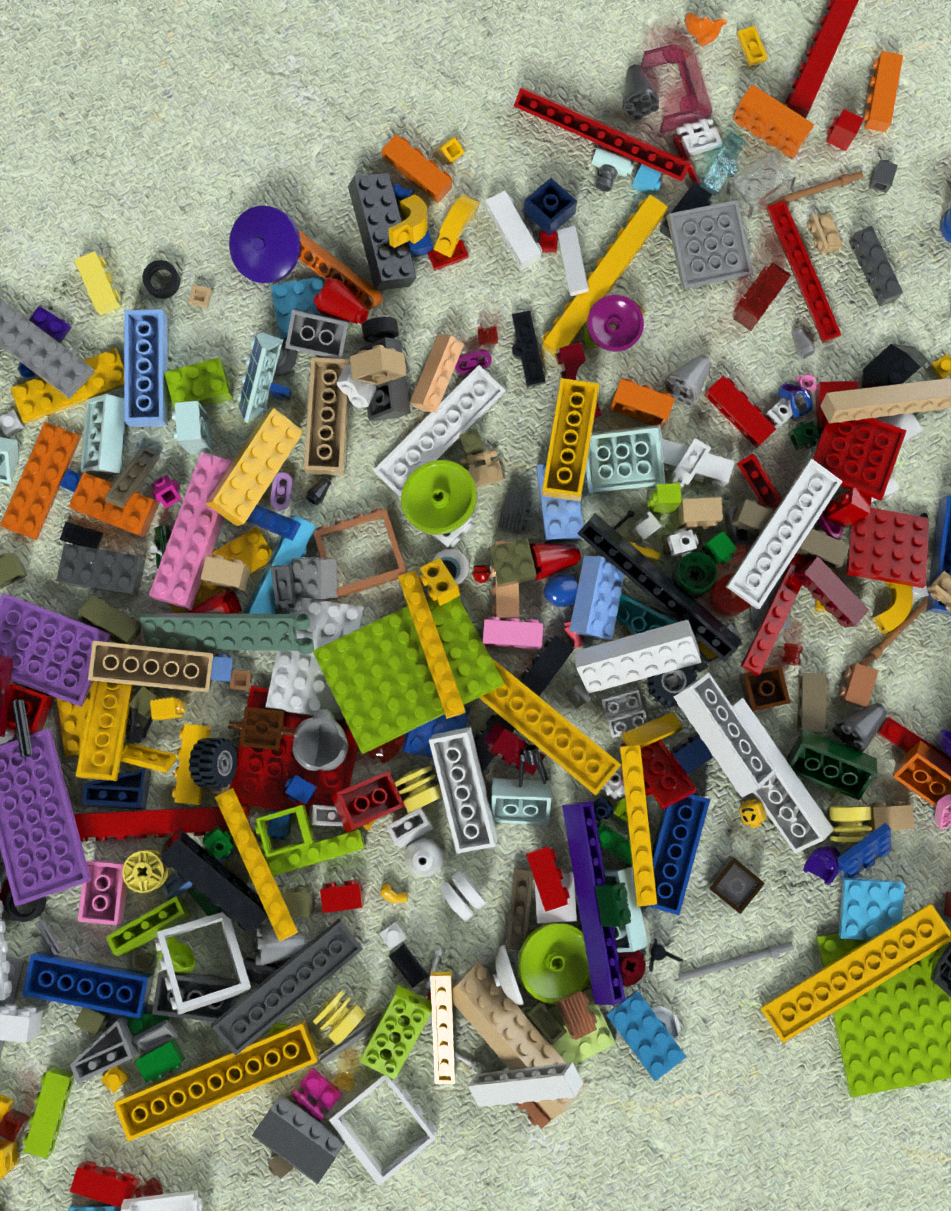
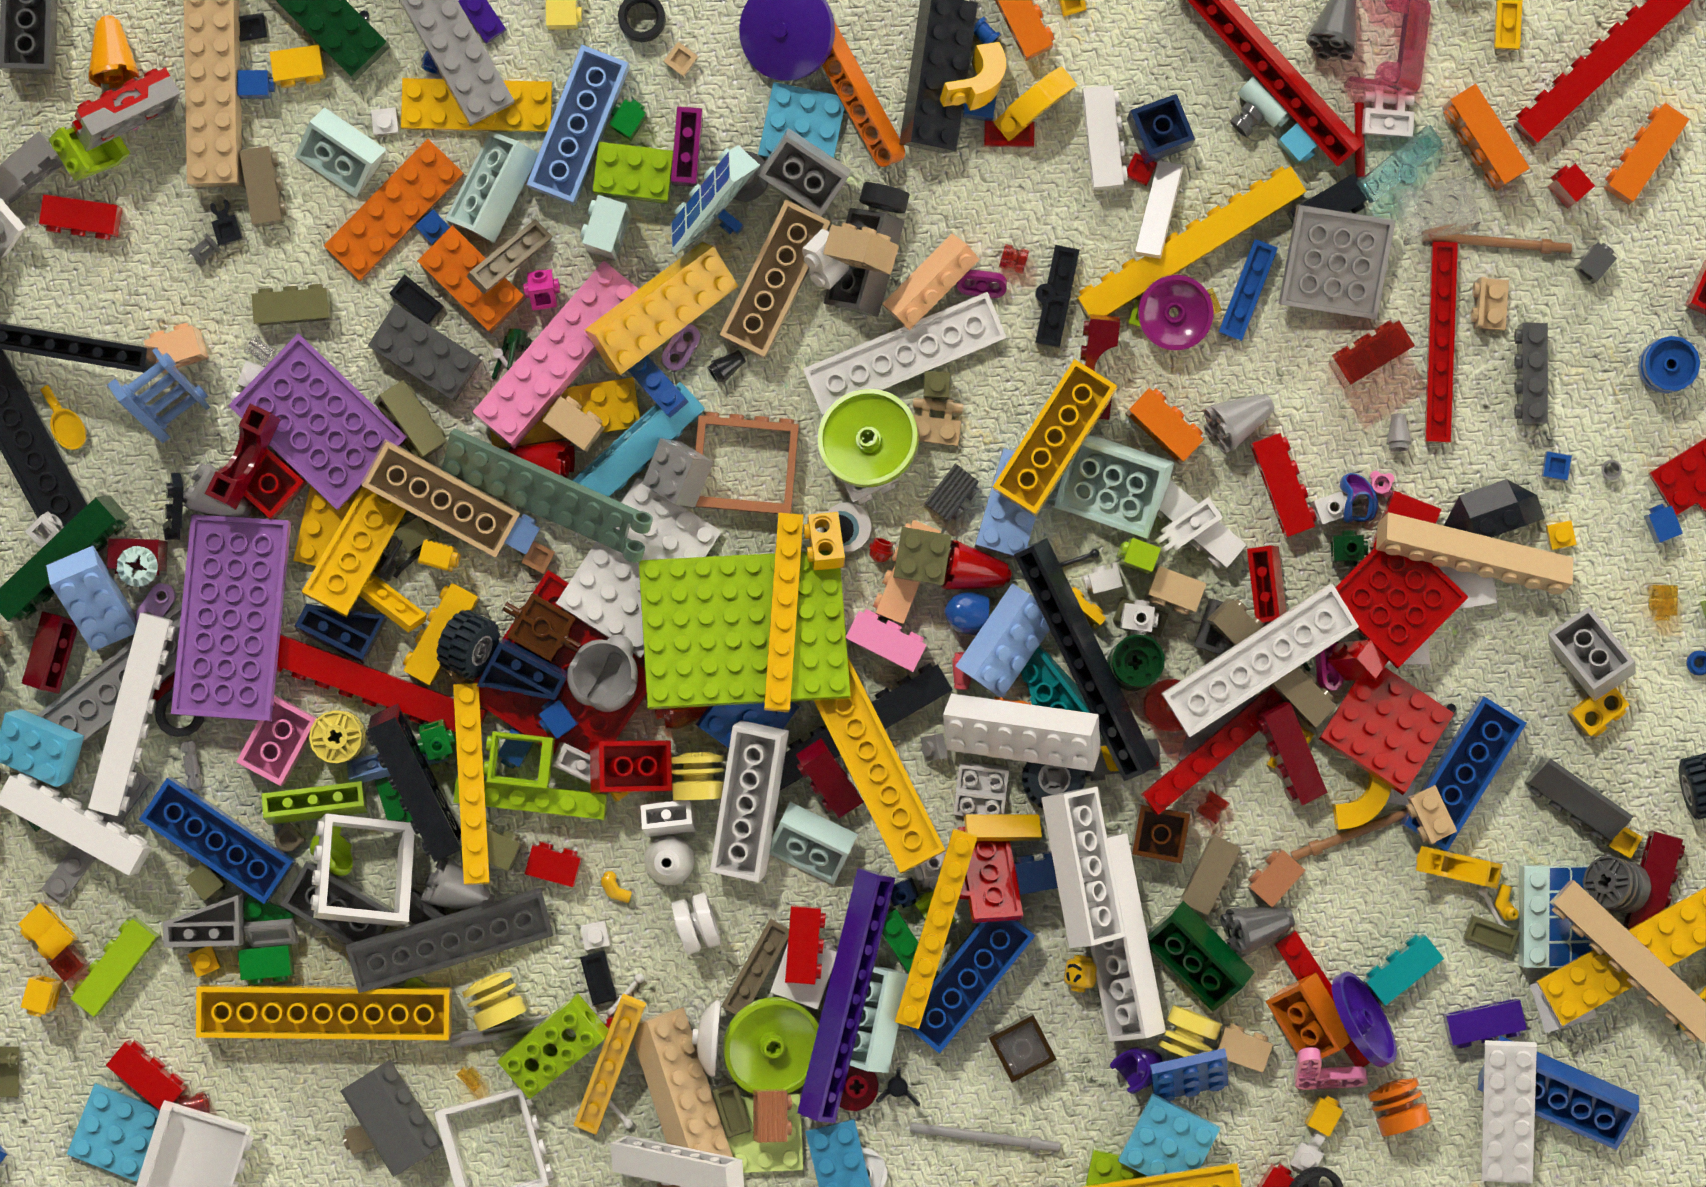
camera: 25 degrees right, 5 degrees up
black axle [12,699,33,758] -> none
dark grey hinge [271,564,296,614] -> none
dark pink plate [290,1067,343,1122] -> none
red cone [313,277,369,324] -> none
black plant [519,745,549,787] -> none
dark green brick [595,882,631,927] -> none
green brick [702,531,737,565] -> none
none -> dark blue wedge [477,638,567,700]
none -> green brick [609,99,647,141]
none -> magenta brick [671,106,703,187]
none -> blue plate [1218,239,1278,341]
none -> blue plate [1541,451,1572,481]

